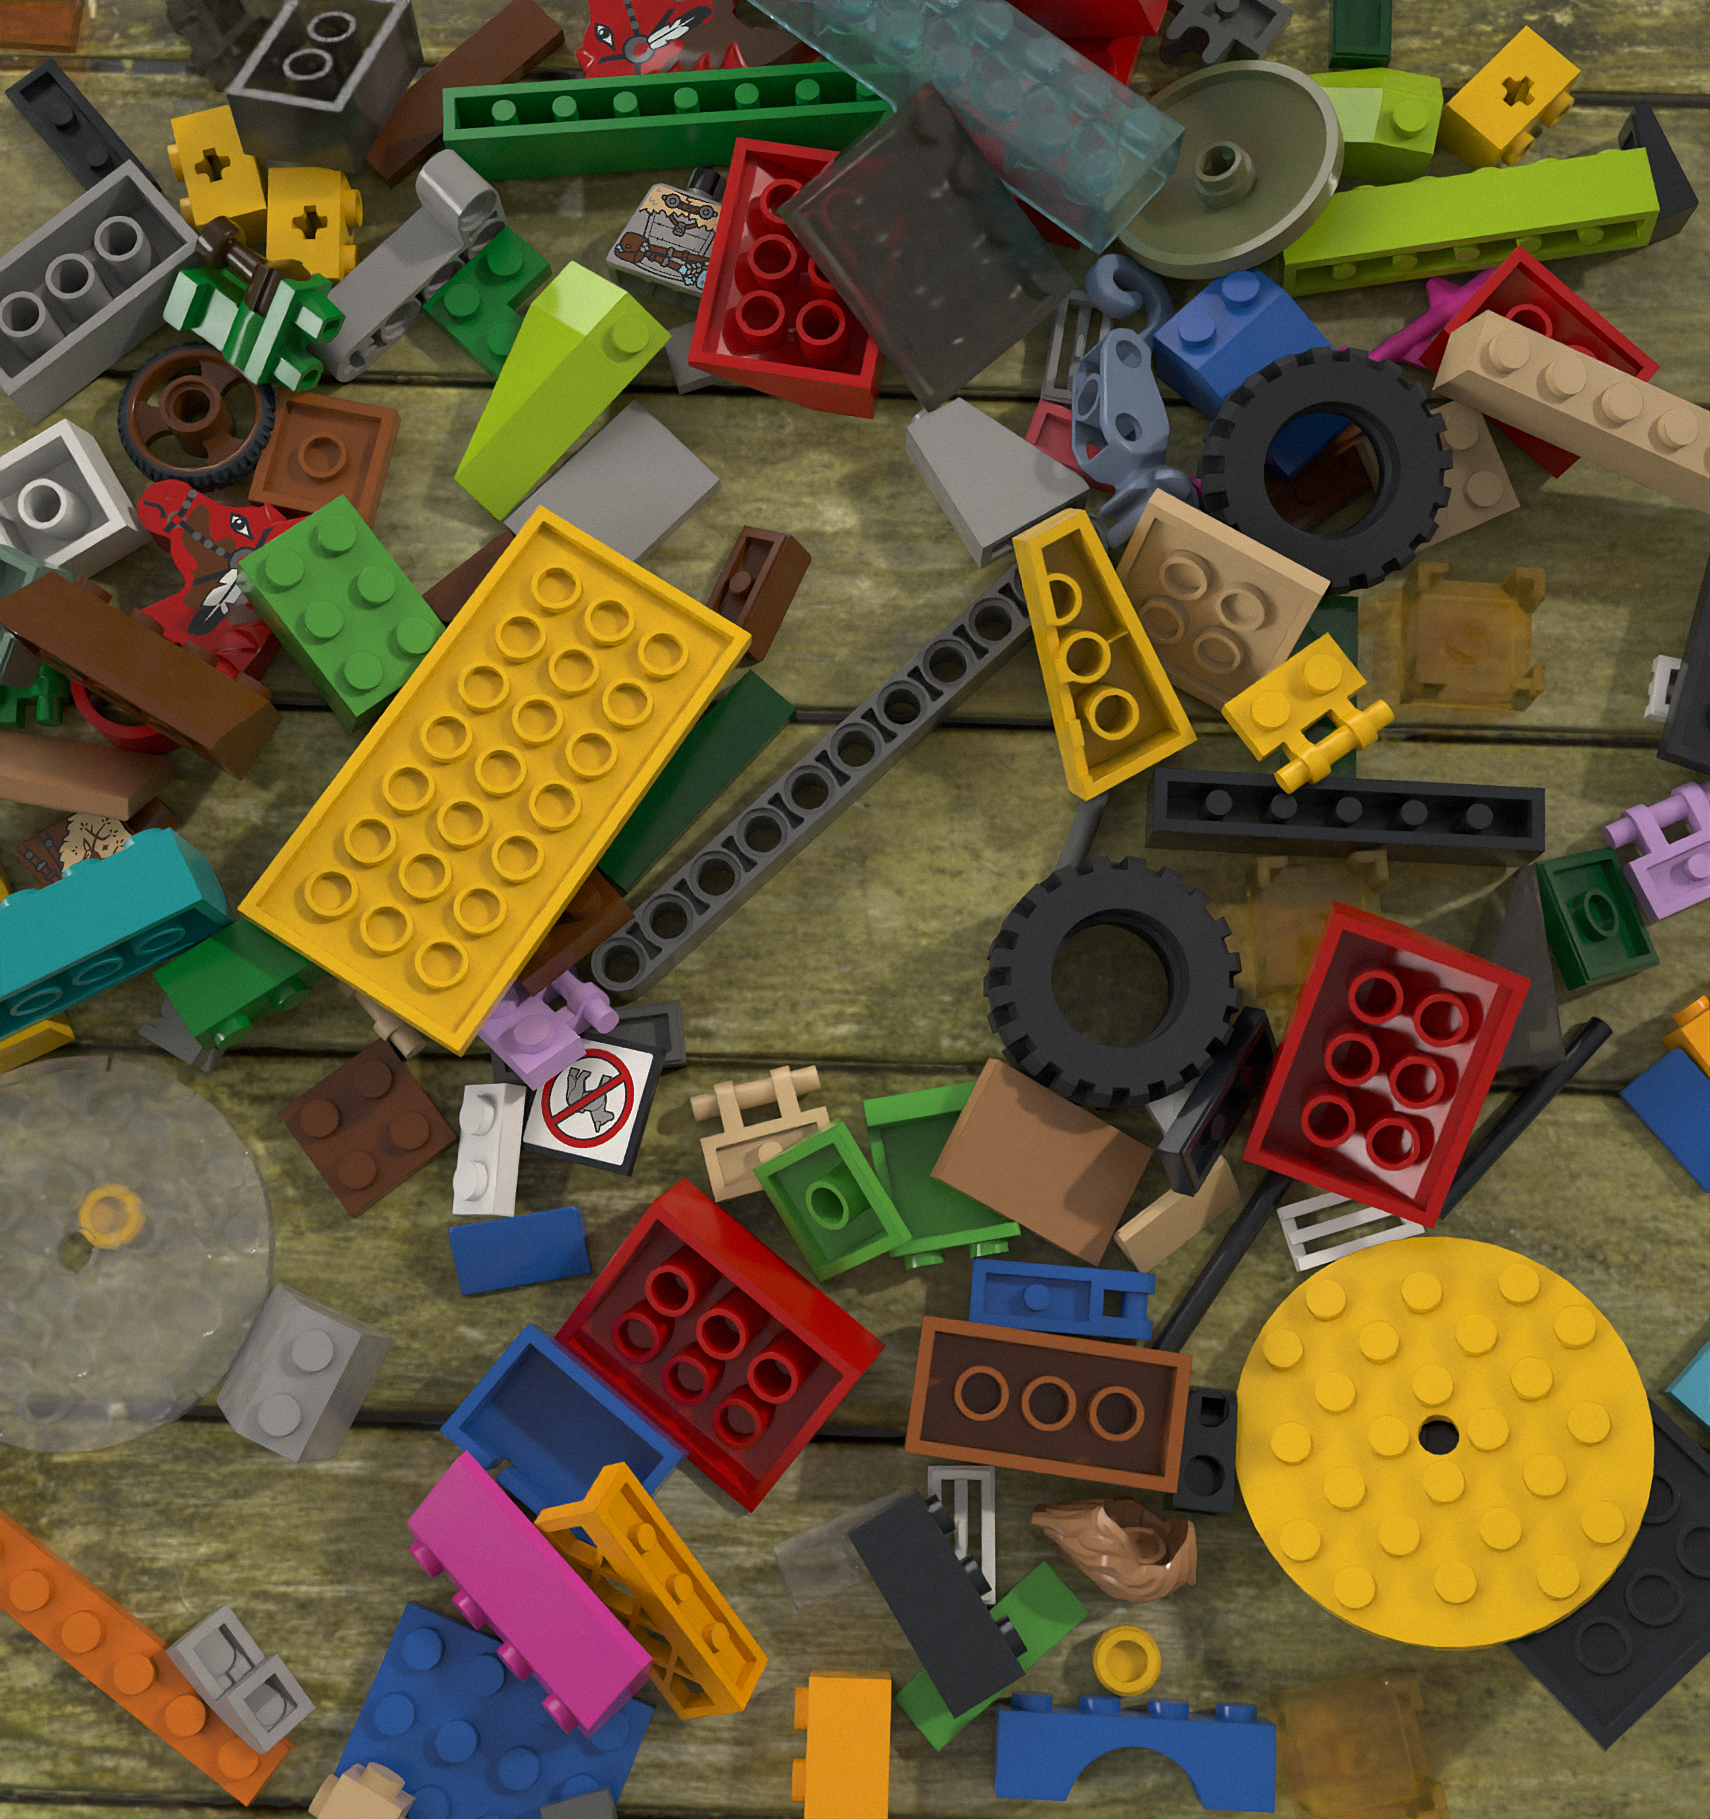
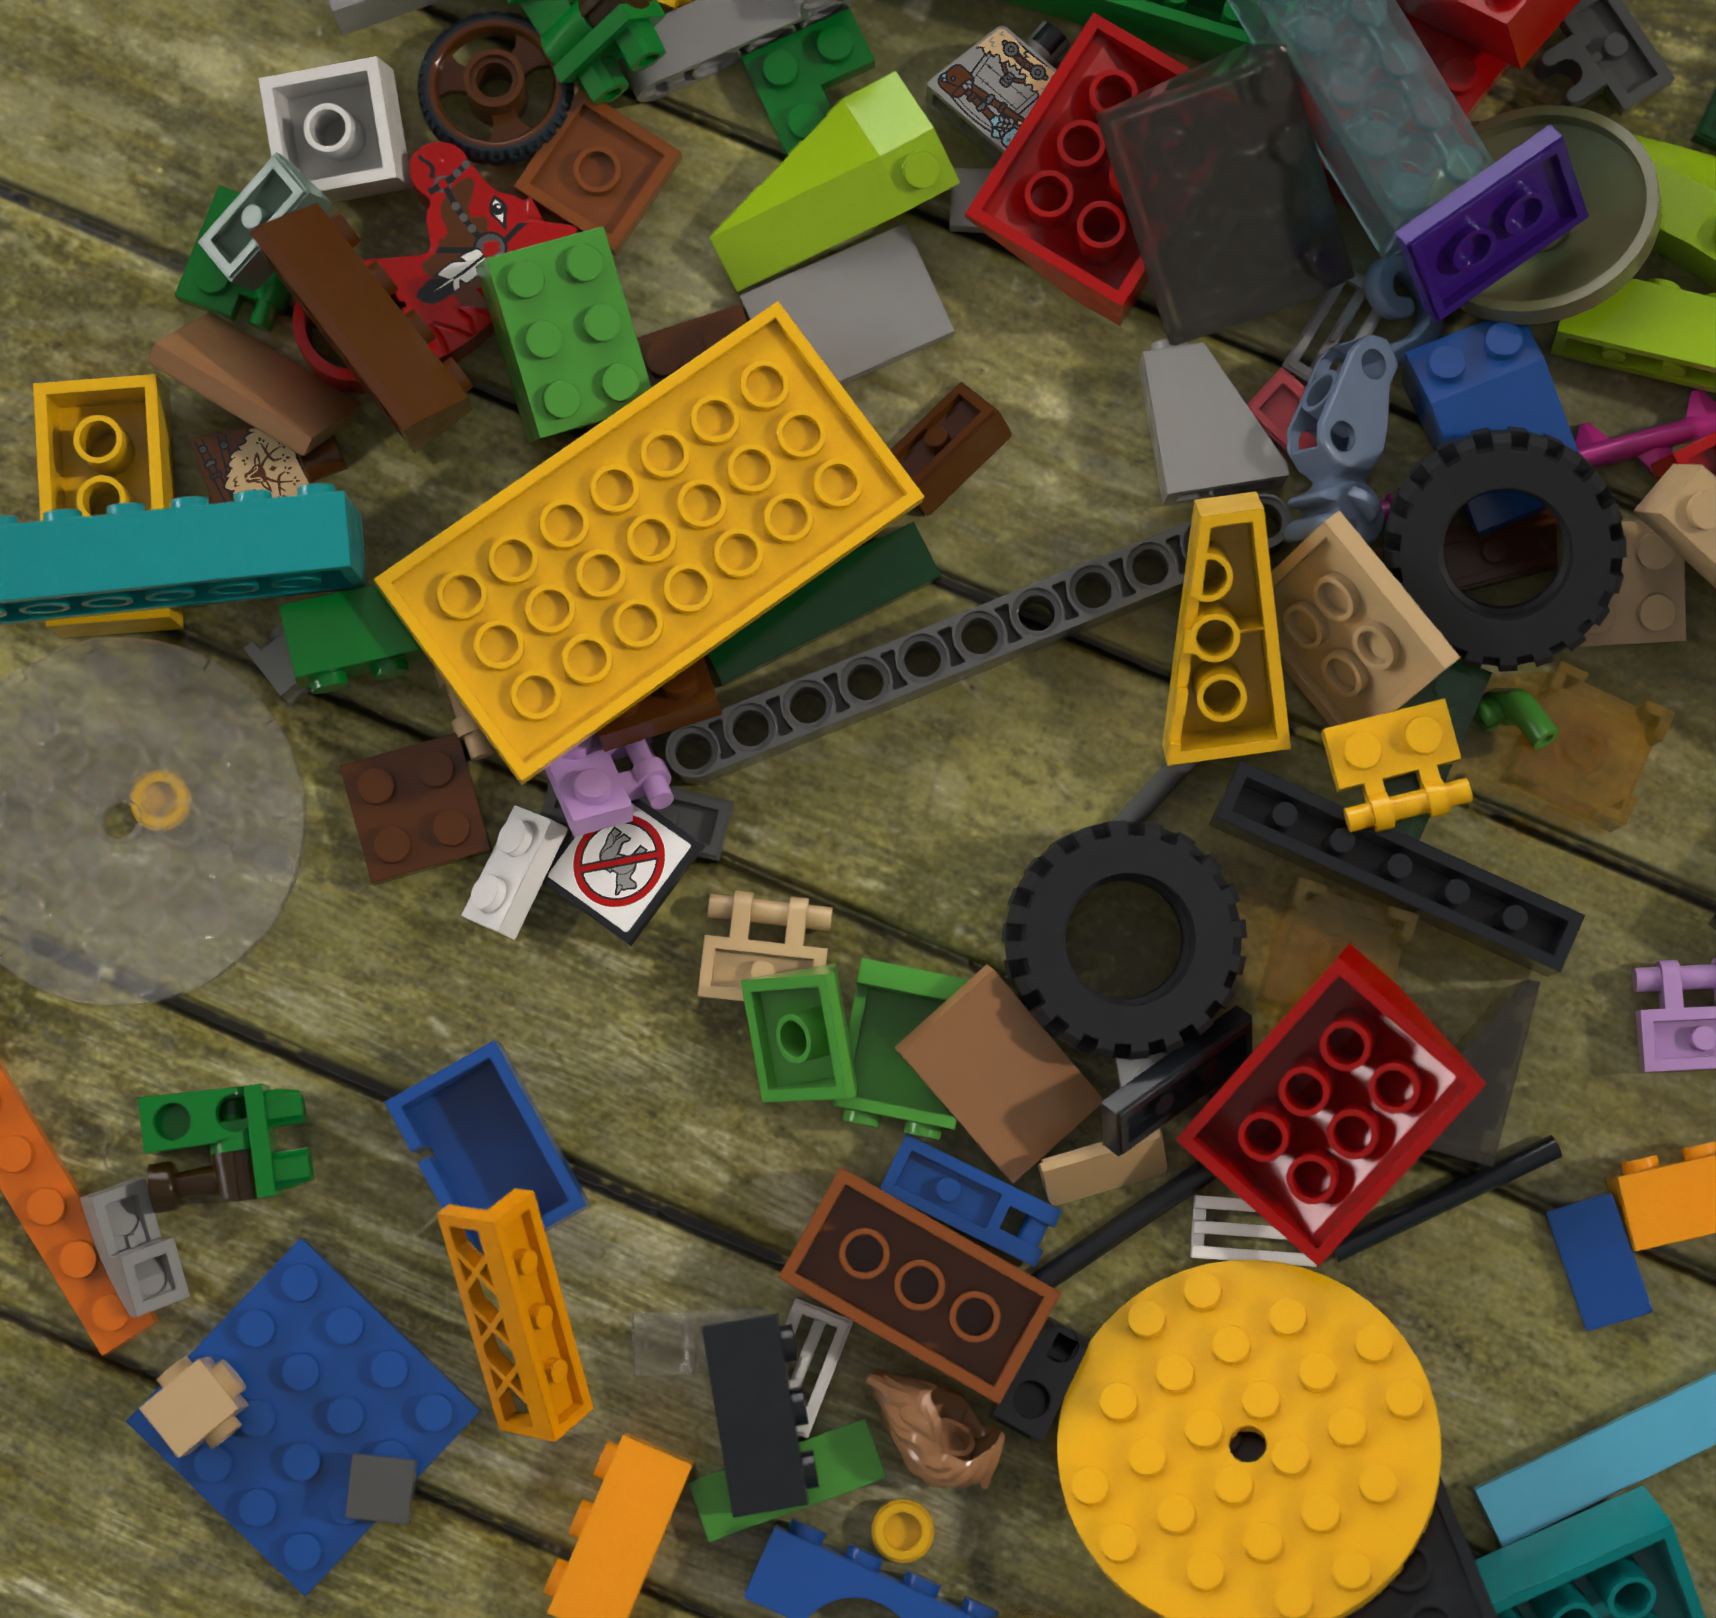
camera: 20 degrees right, 5 degrees up
light grey slope [216,1281,395,1463] -> none
dark pink slope [407,1450,653,1739] -> none
blue slope [448,1206,592,1296] -> none
red slope [554,1177,886,1514] -> none
dark green tile [1520,846,1660,991] -> none
none -> green hips [137,1083,315,1214]
none -> dark purple tile [1395,124,1589,322]
none -> bright green arm [1472,688,1560,750]

